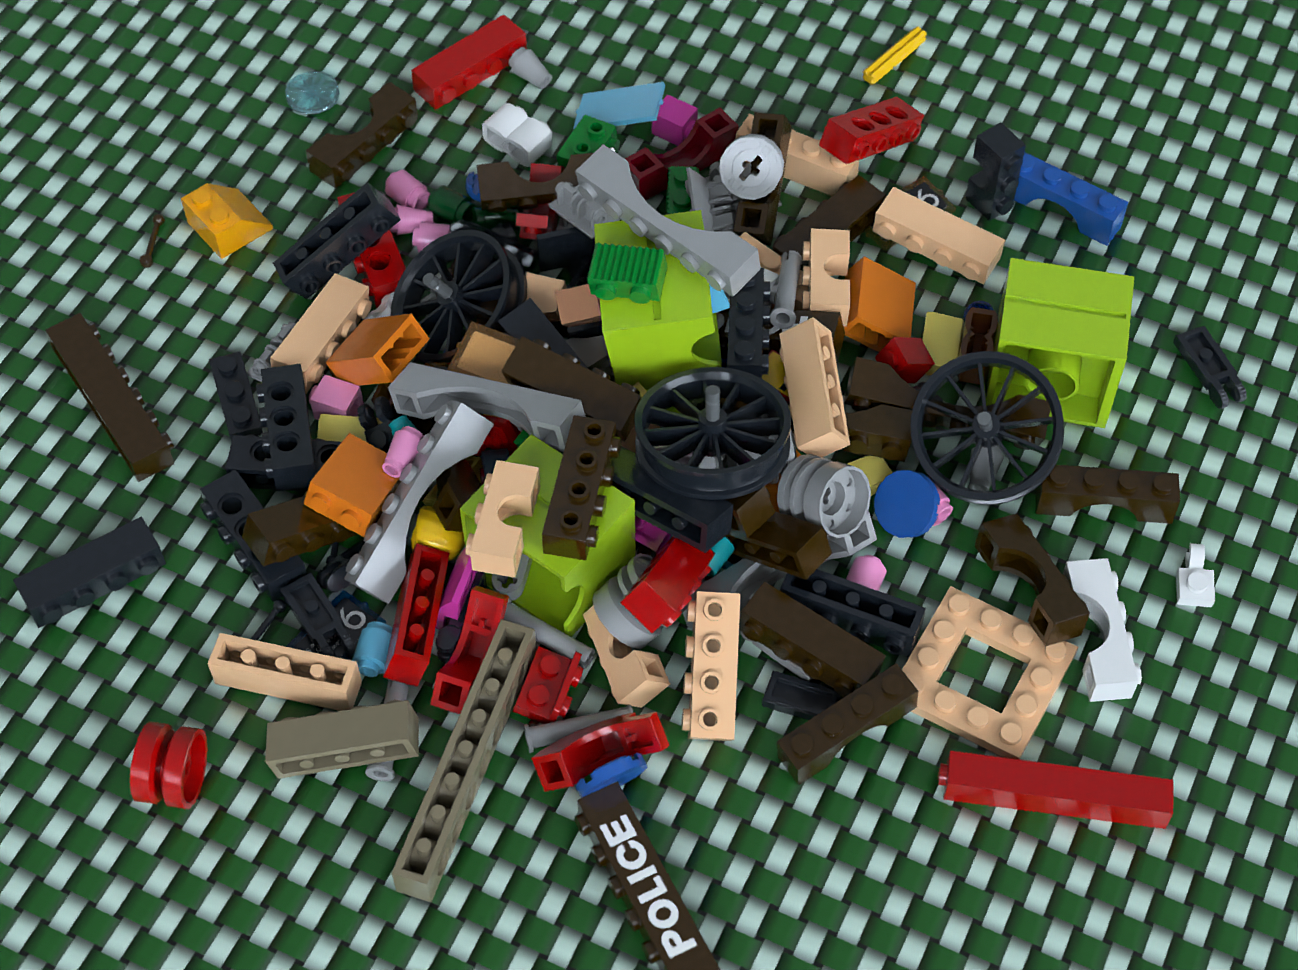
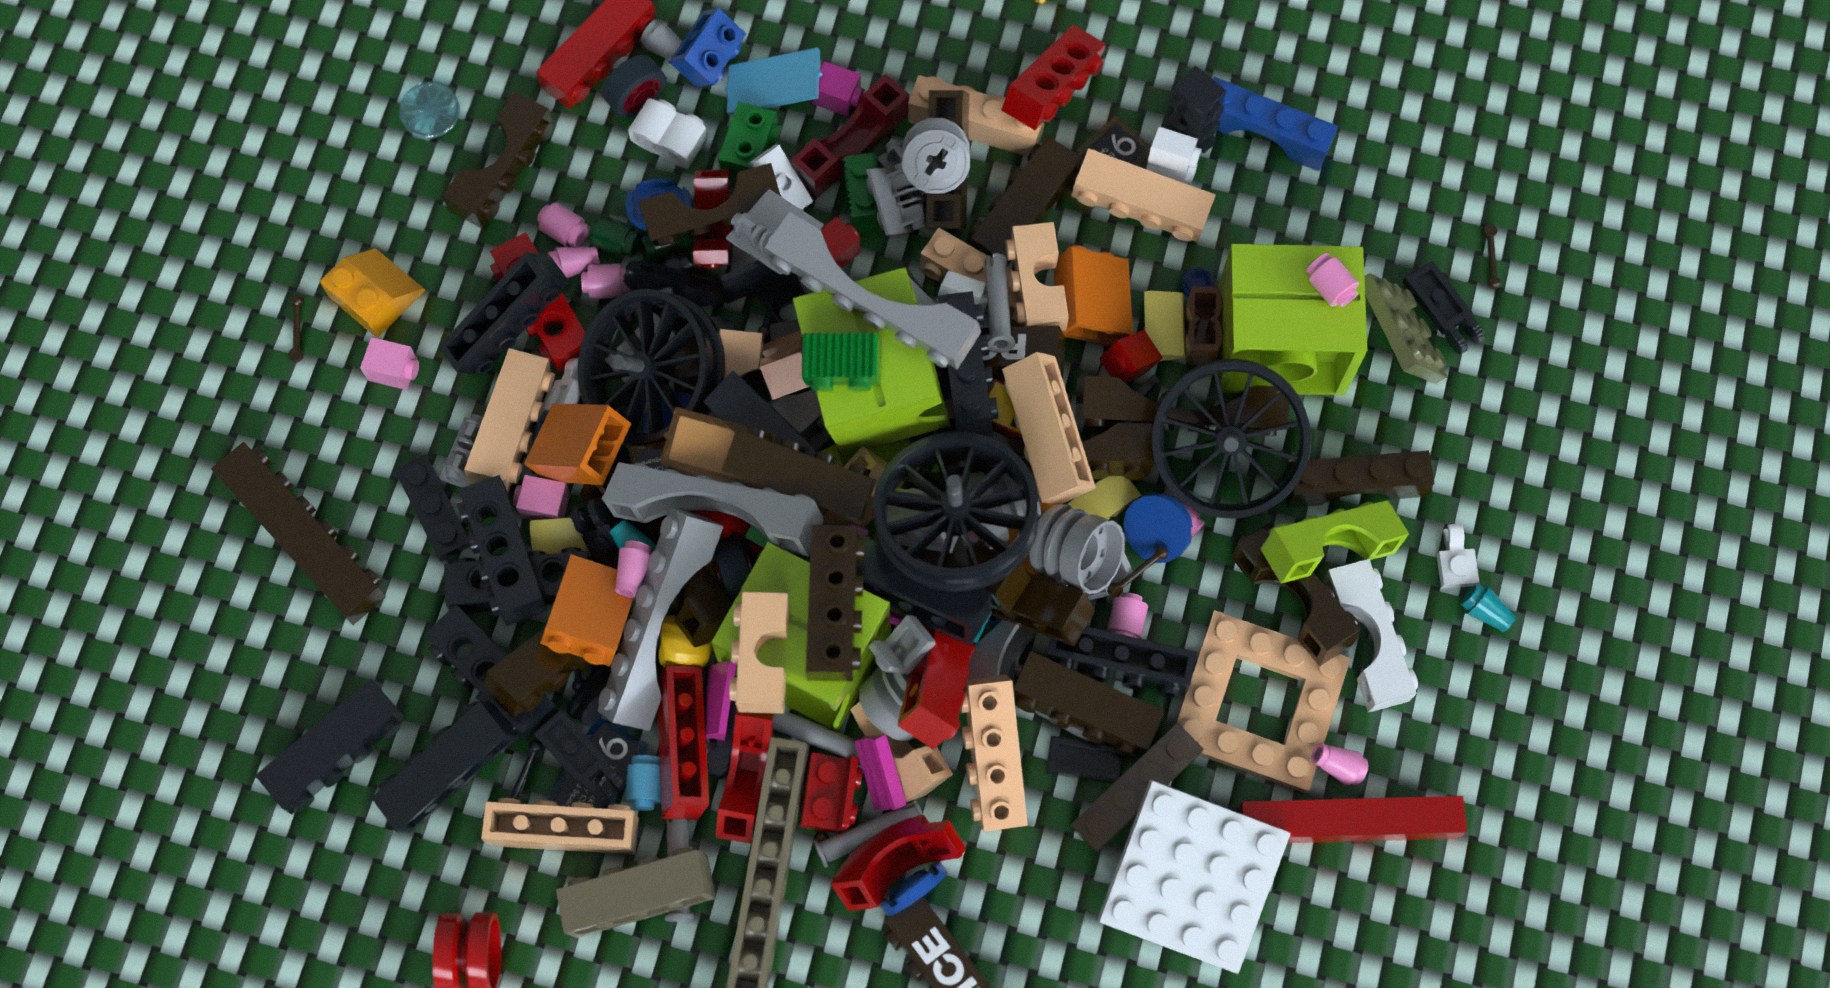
camera: 10 degrees left, 15 degrees up
light grey cone [969,443,1004,491] -> none
none -> bright pink brick [360,337,419,390]
none -> black brick [371,701,520,832]
none -> black wheel [602,55,667,118]
none -> blue brick [669,8,746,88]
none -> dark pink tile [854,735,907,810]
none -> light grey bracket [868,615,937,674]
none -> white plate [1097,780,1291,974]
none -> dark brown hinge [1107,546,1168,598]
none -> white brick [1146,127,1202,183]
none -> lime arch [1260,500,1409,583]
none -> bright pink brick [1306,253,1359,307]
none -> bright pink cone [1311,743,1368,786]
none -> olive plate [1364,273,1448,384]
none -> teal cone [1460,583,1516,633]
none -> dark brown hinge [1483,224,1501,290]

